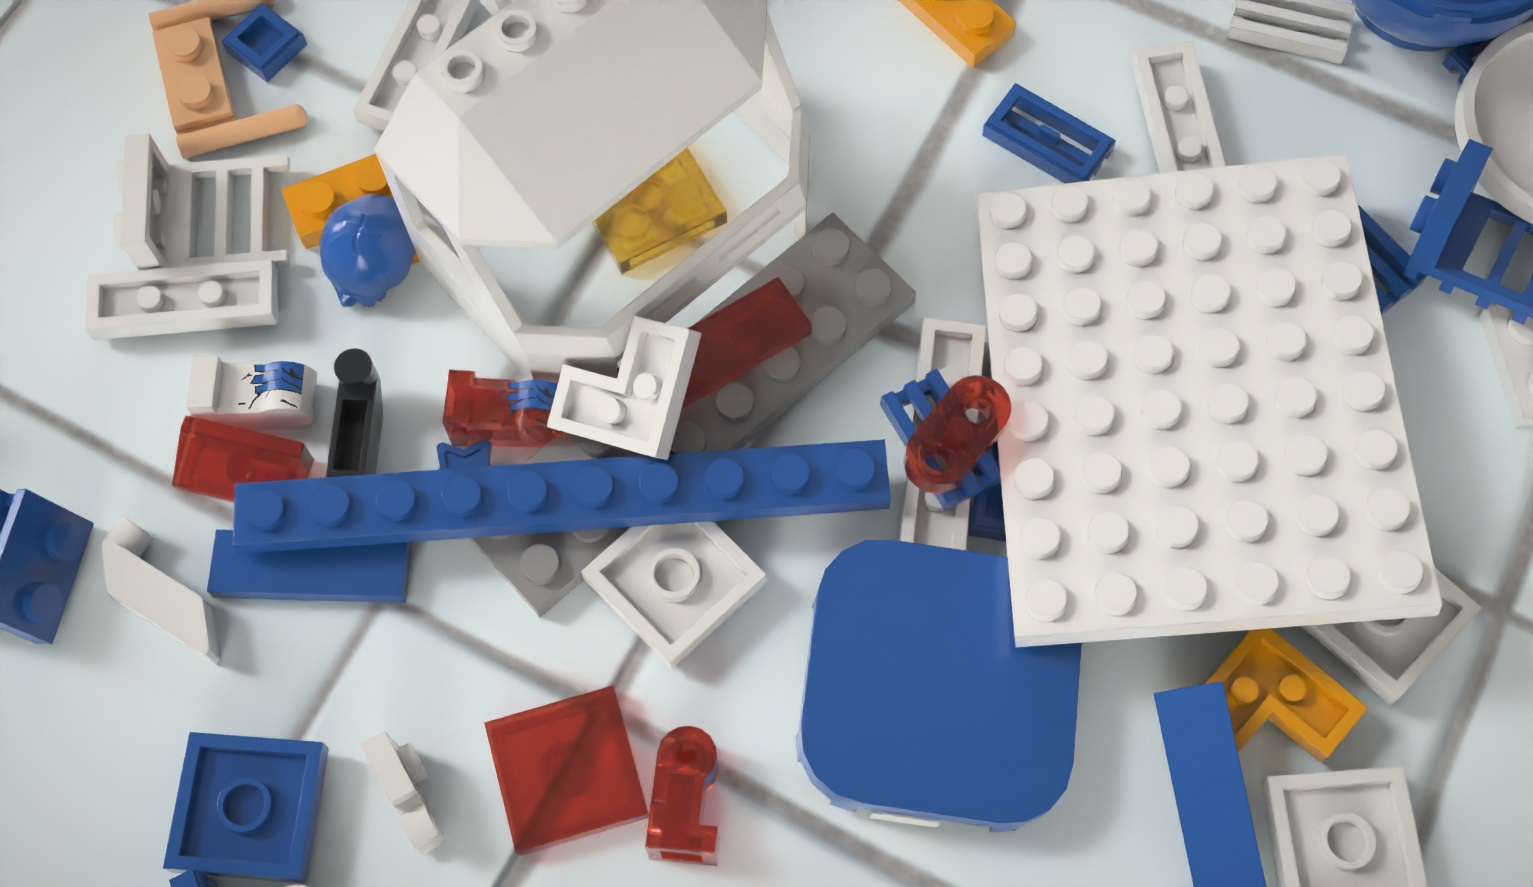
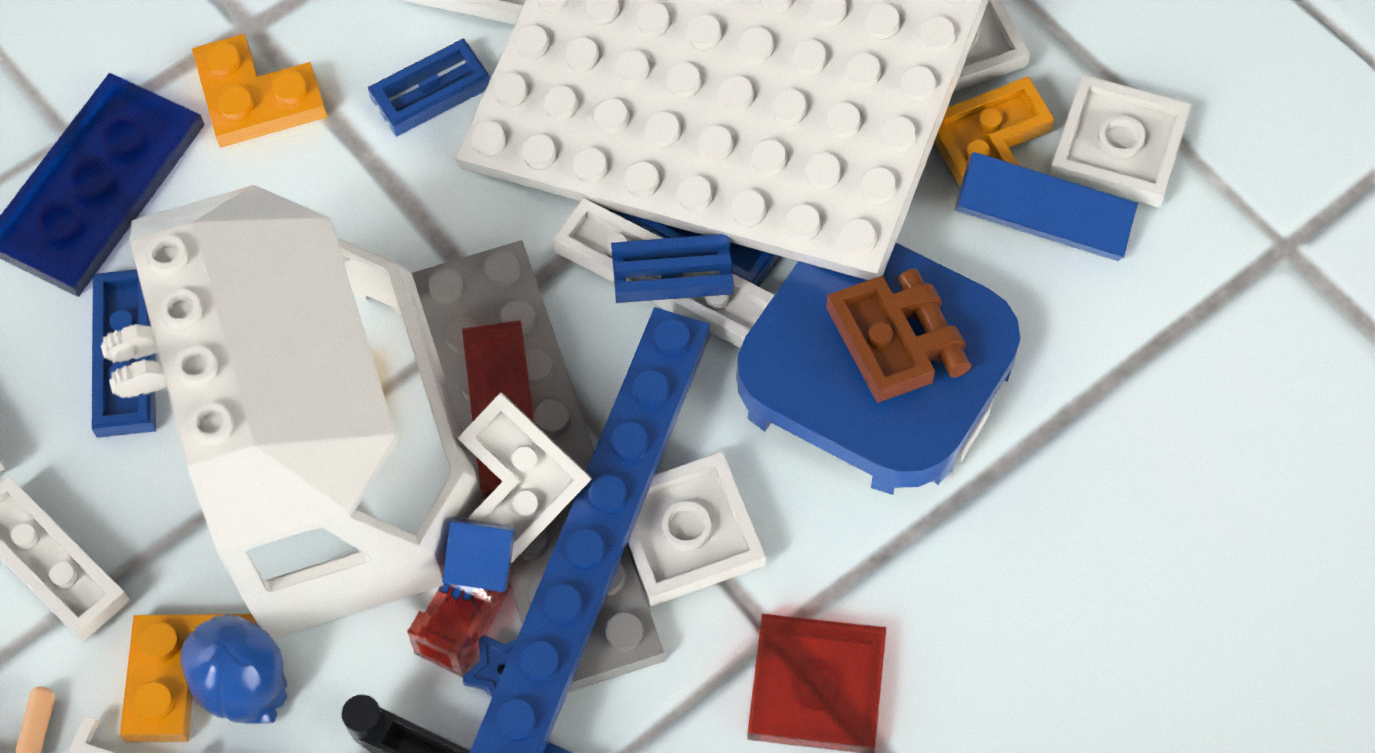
camera: 65 degrees left, 5 degrees down
clear red leg [645,726,720,866] -> none
clear red plate [903,375,1011,494] -> none
none -> blue tile [442,517,516,592]
none -> dark orange plate [826,269,971,403]

